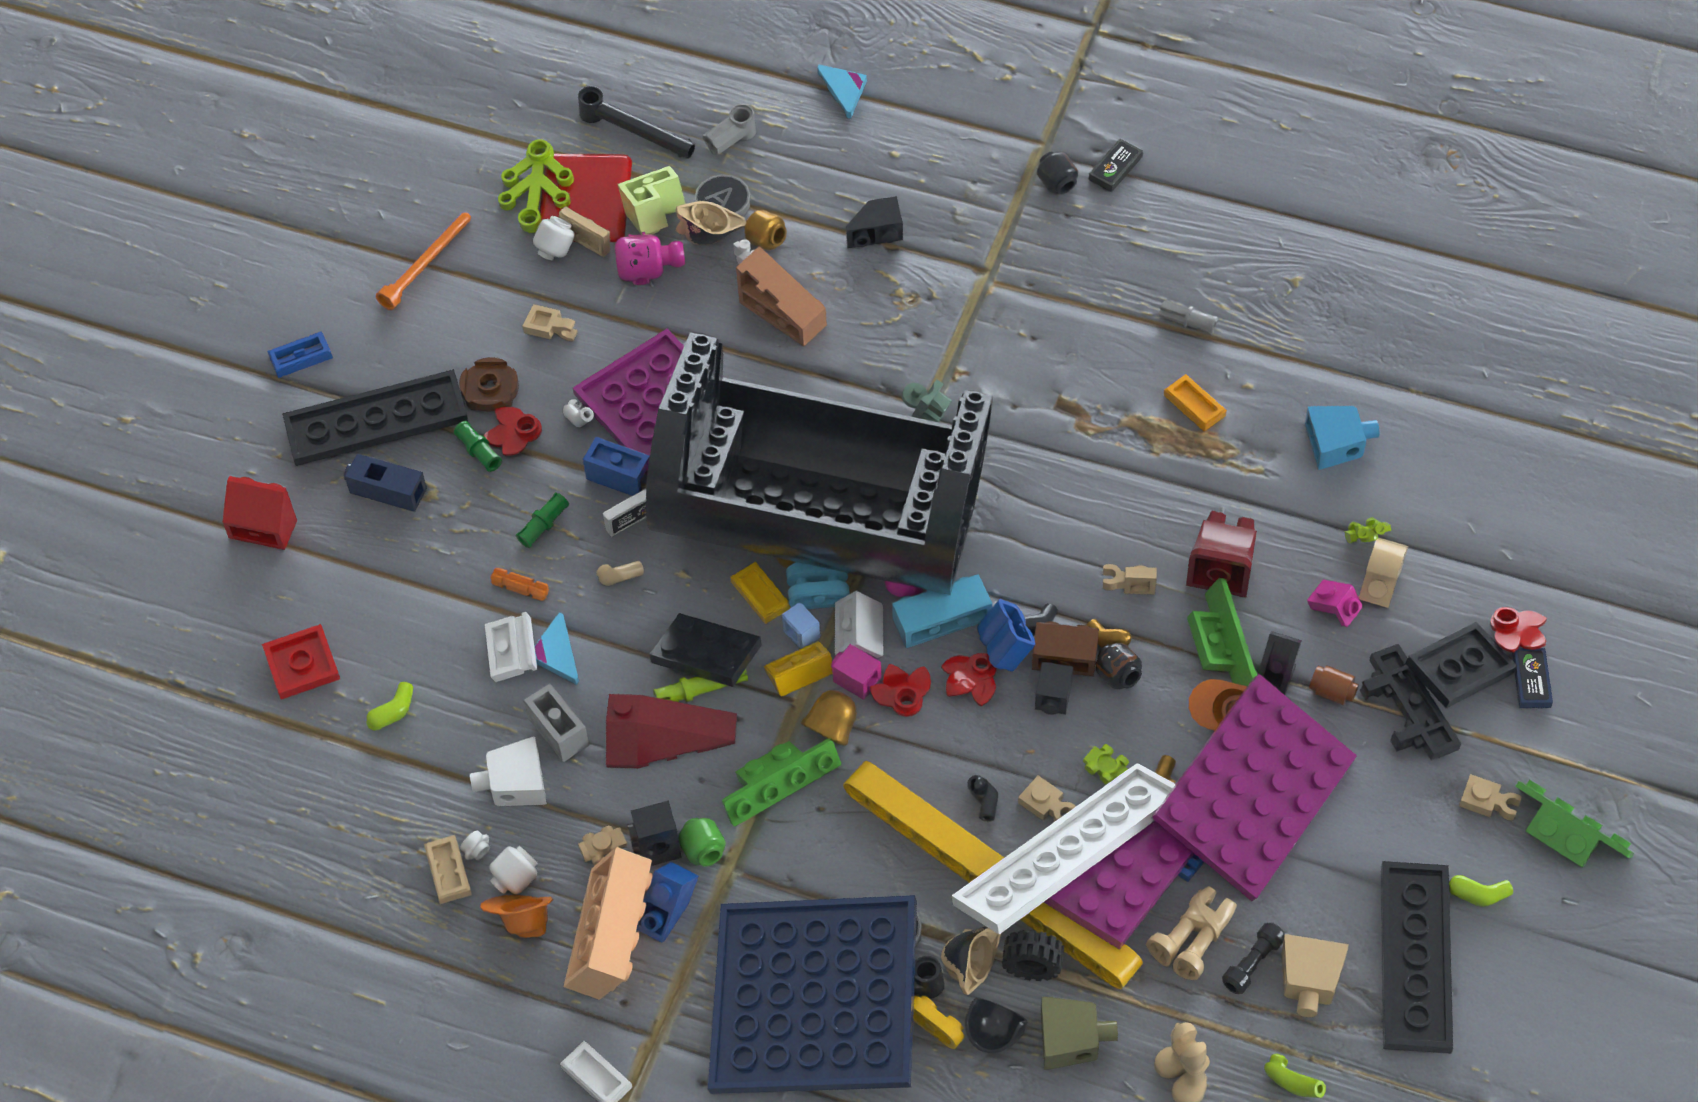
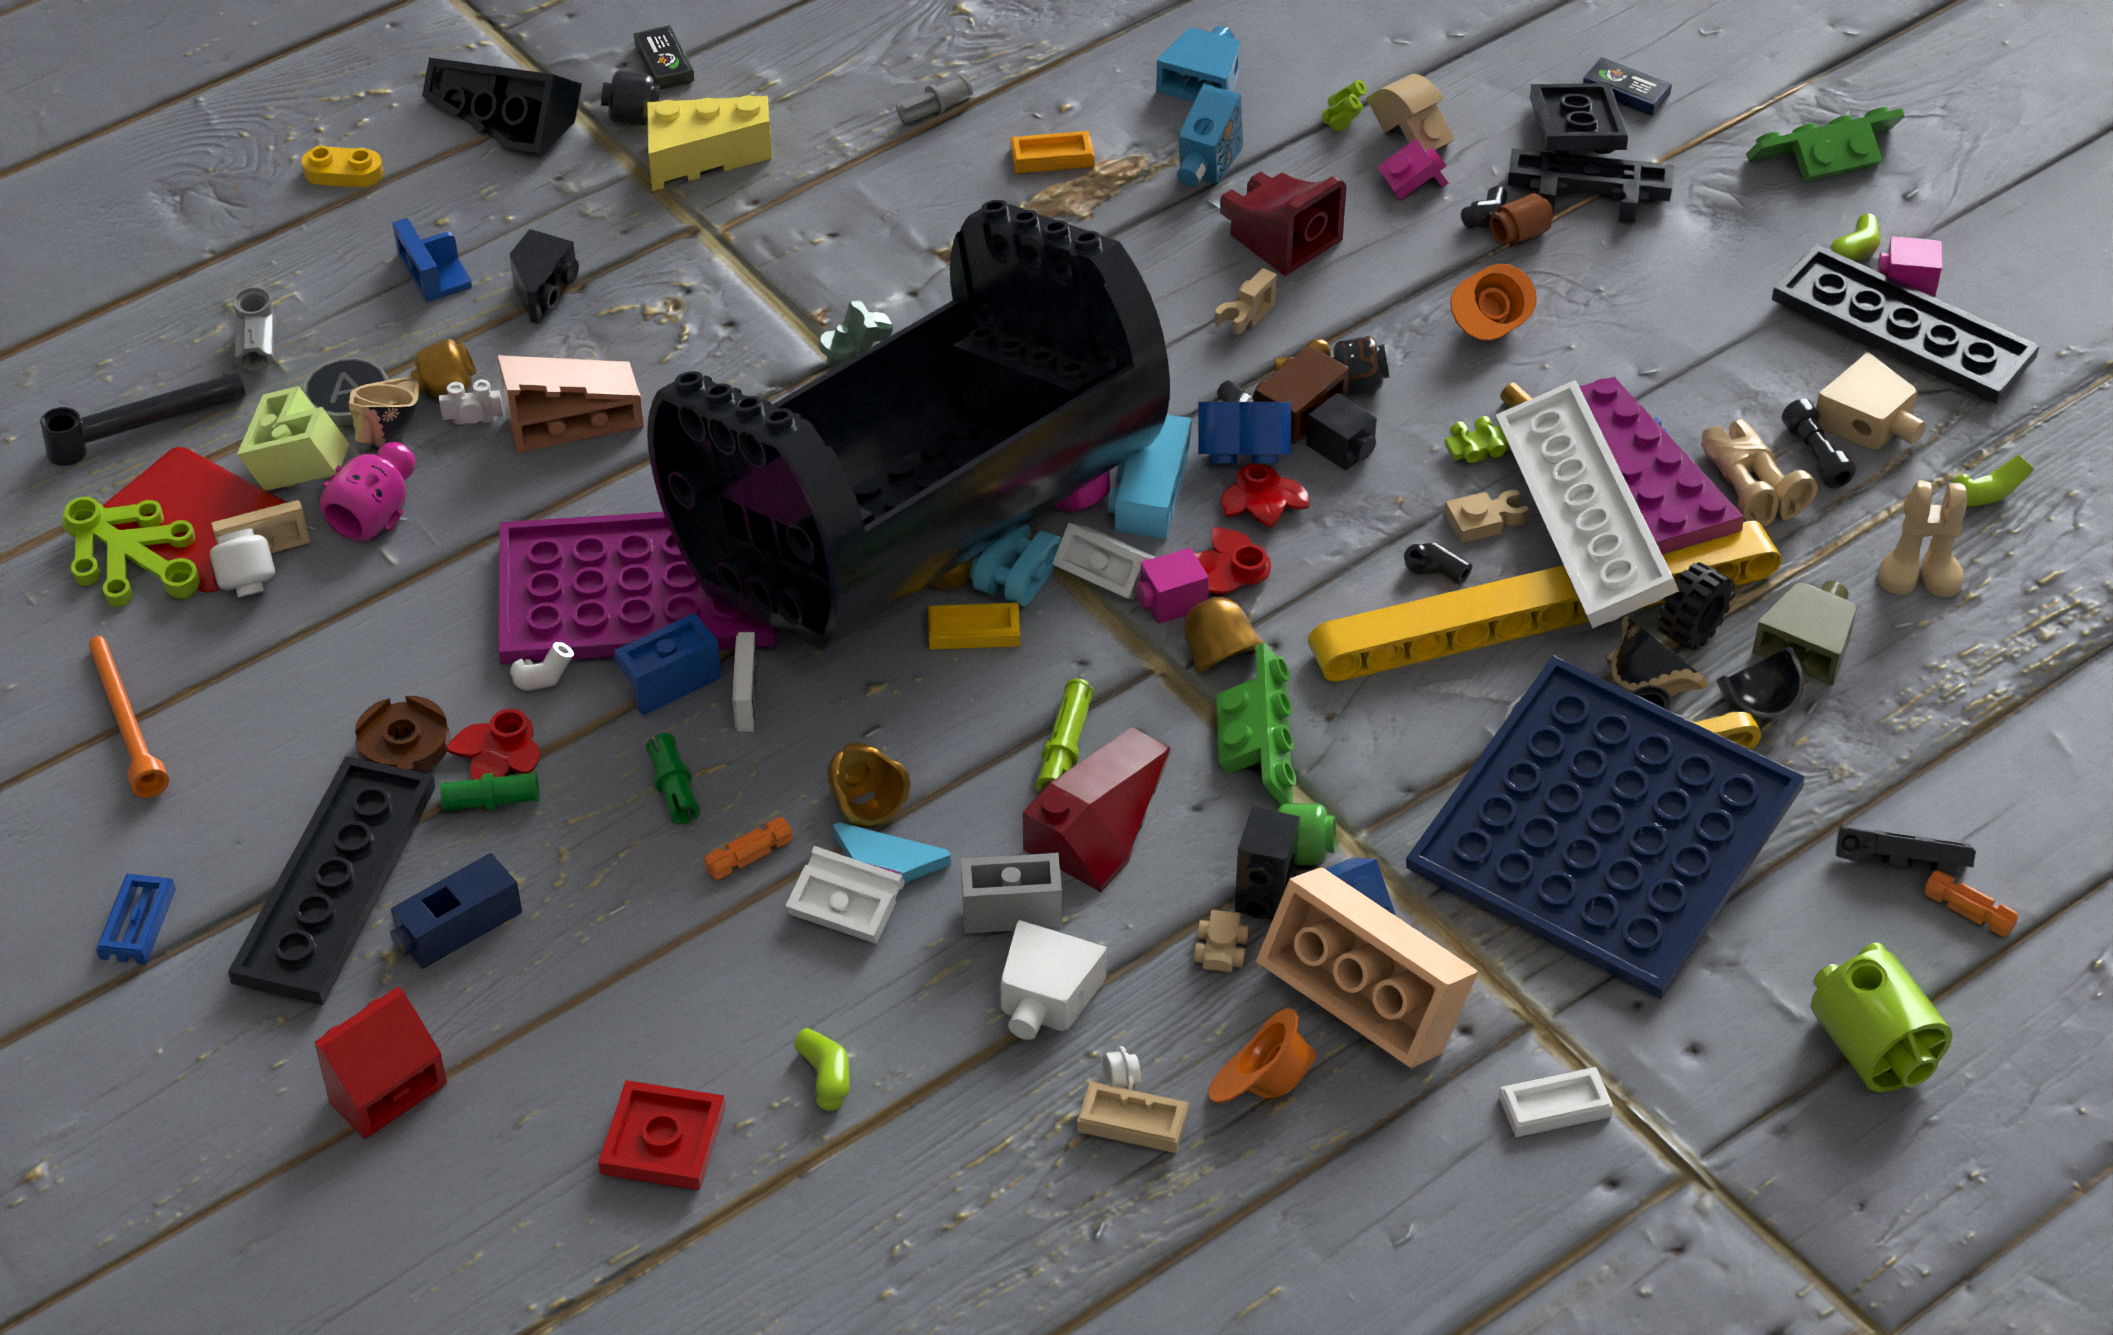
camera: 60 degrees left, 10 degrees down
white head [489,845,538,894] -> none
tan plate [522,304,578,341] -> none
tan arm [597,561,644,586] -> none
black plate [649,613,762,687] -> none
yellow slope [764,641,833,696] -> none
light blue slope [782,603,820,649] -> none
medium azure tile [817,64,867,118] -> none
magenta plate [1151,674,1357,901] -> none
bright green bracket [1187,578,1257,686] -> none
black slope [1258,631,1302,695] -> none
tan plate [1459,774,1522,820] -> none
plate [1490,607,1547,652] -> none
none -> yellow plate [301,146,384,187]
none -> blue panel [392,218,472,303]
none -> black wedge [422,57,582,155]
none -> light yellow wedge [647,95,772,191]
none -> pearl gold hair [827,742,911,828]
none -> dark azure torso [1177,84,1243,186]
none -> black arm [1461,186,1508,228]
none -> brick [1877,236,1942,298]

